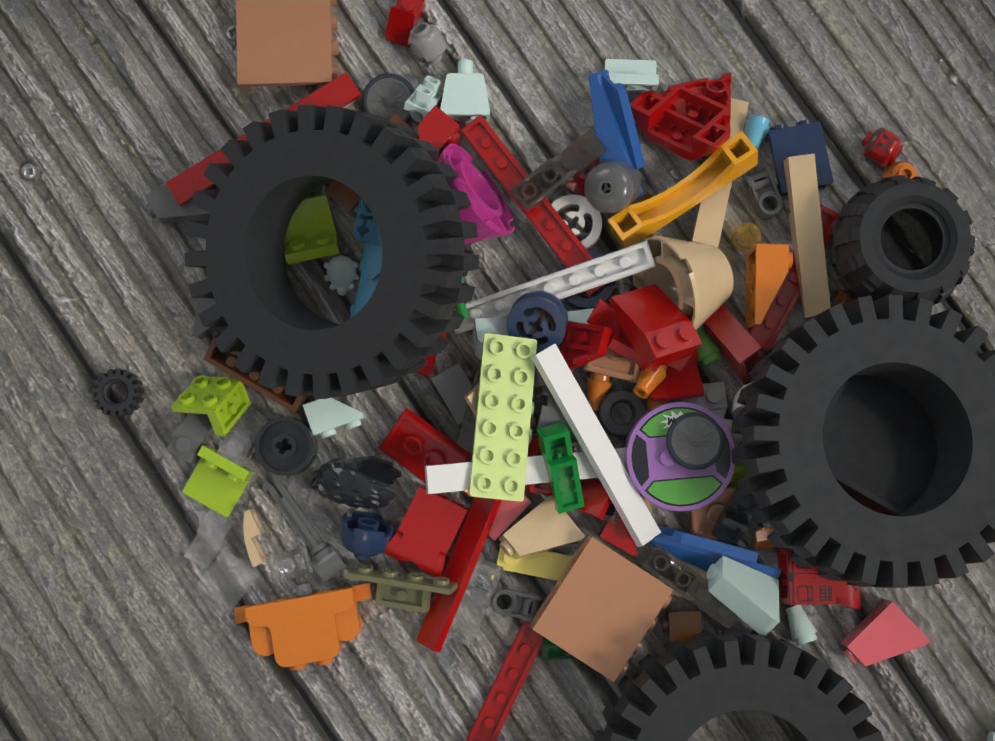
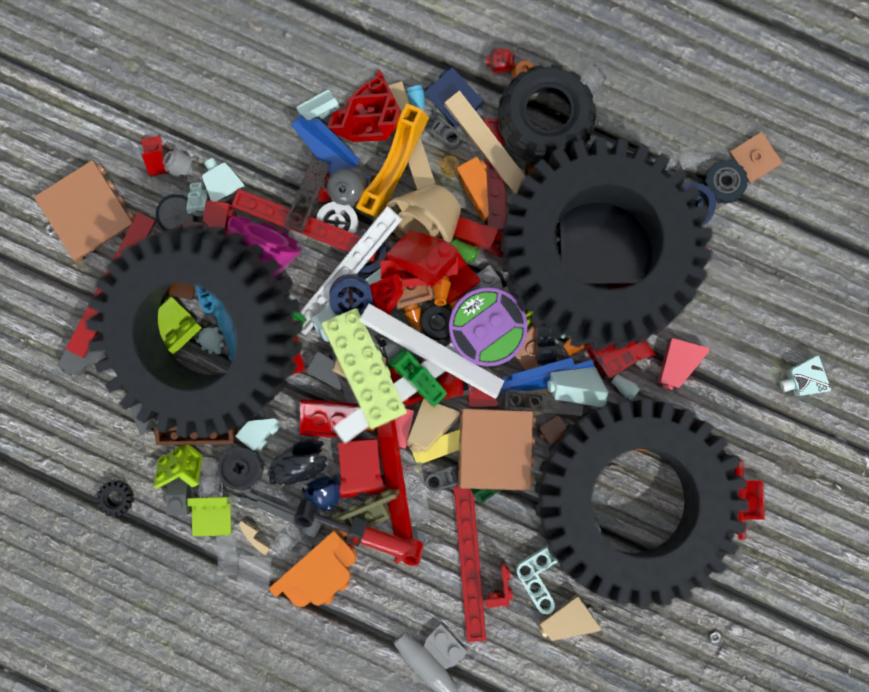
camera: 25 degrees left, 0 degrees up
dark grey wheel [666,412,724,470] -> none
none -> piece [293,500,424,566]

